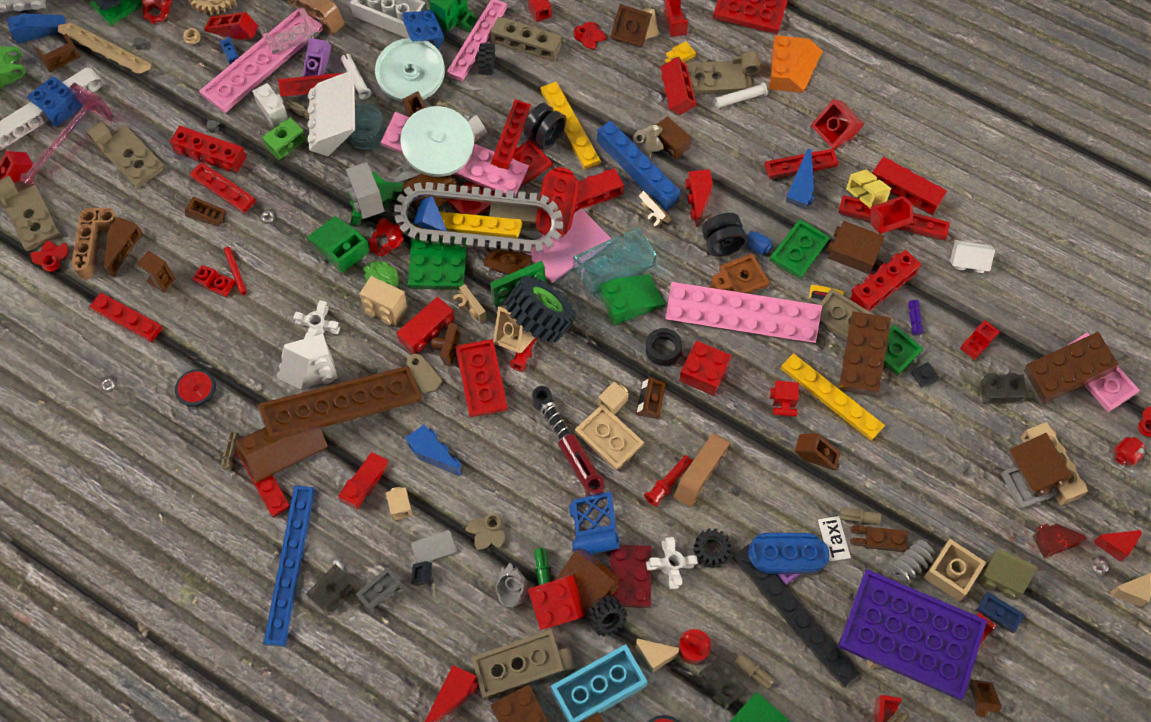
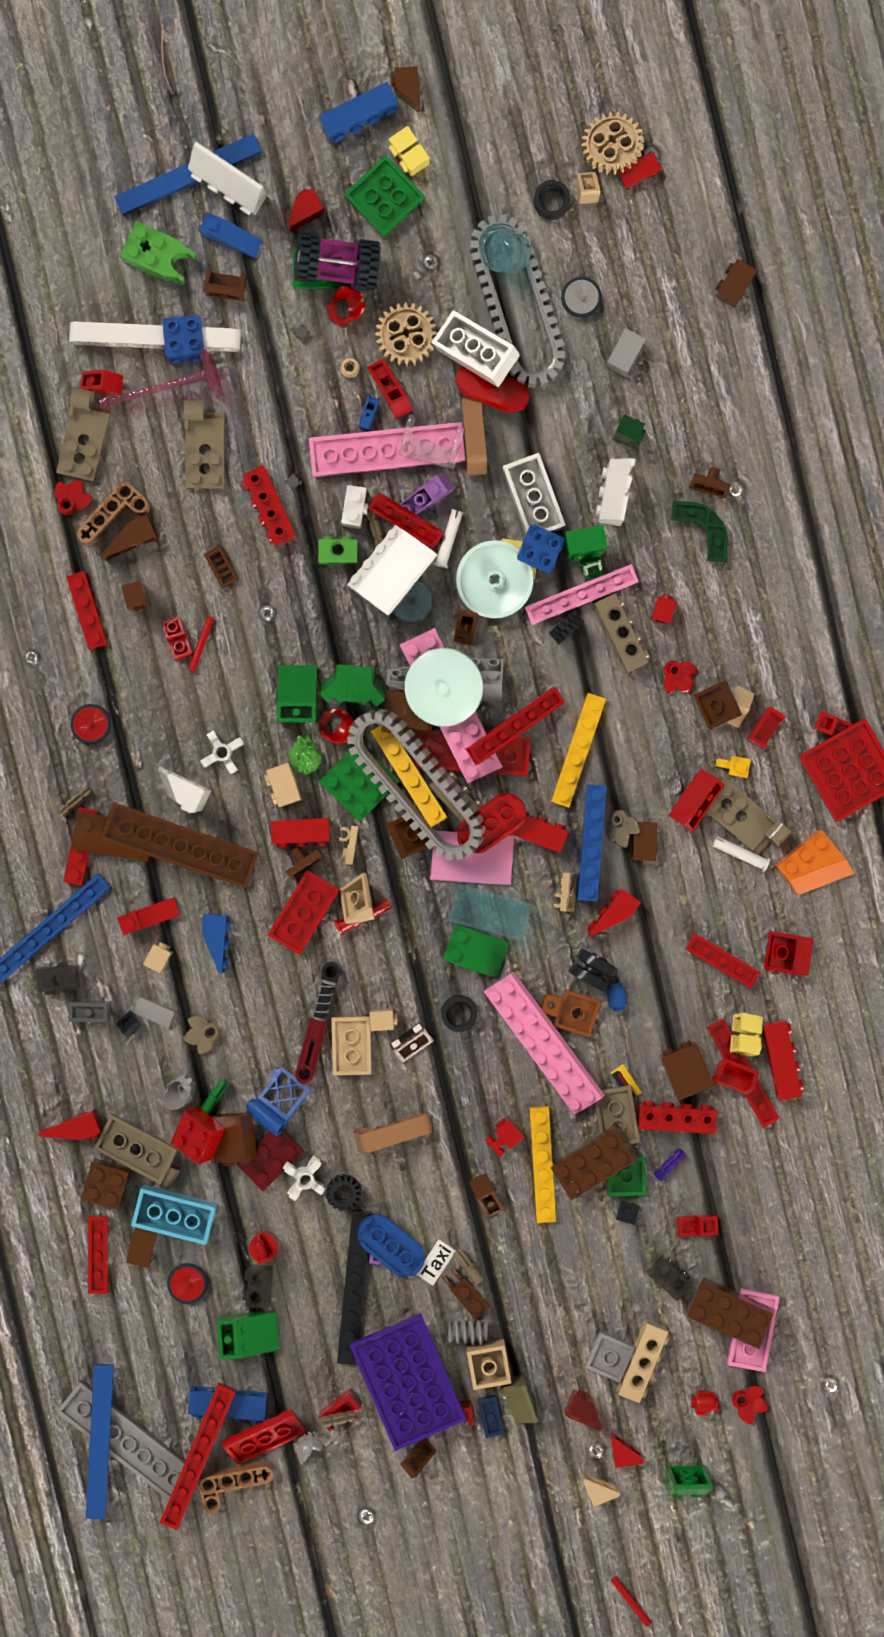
camera: 45 degrees right, 25 degrees up
tan plate [58,22,151,73] -> none
red plate [189,162,256,214] -> none
light grey brick [345,162,384,219] -> none
dark tan piece [407,354,443,394] -> none
blue slope [413,196,447,231] -> none
green plate [490,261,546,306] -> none
black wheel [505,276,576,343] -> none
black wheel [523,102,567,149] -> none
black tyre [586,596,627,637] -> none
tan slope [636,639,679,673] -> none
red pin [644,455,693,507] -> none
red brick [679,340,732,396] -> none
dark tan axle [734,652,774,689] -> none
green plate [769,219,831,280] -> none
blue slope [786,148,816,209] -> none
white brick [950,240,995,273] -> none
reddish brown brick [1008,433,1071,497] -> none

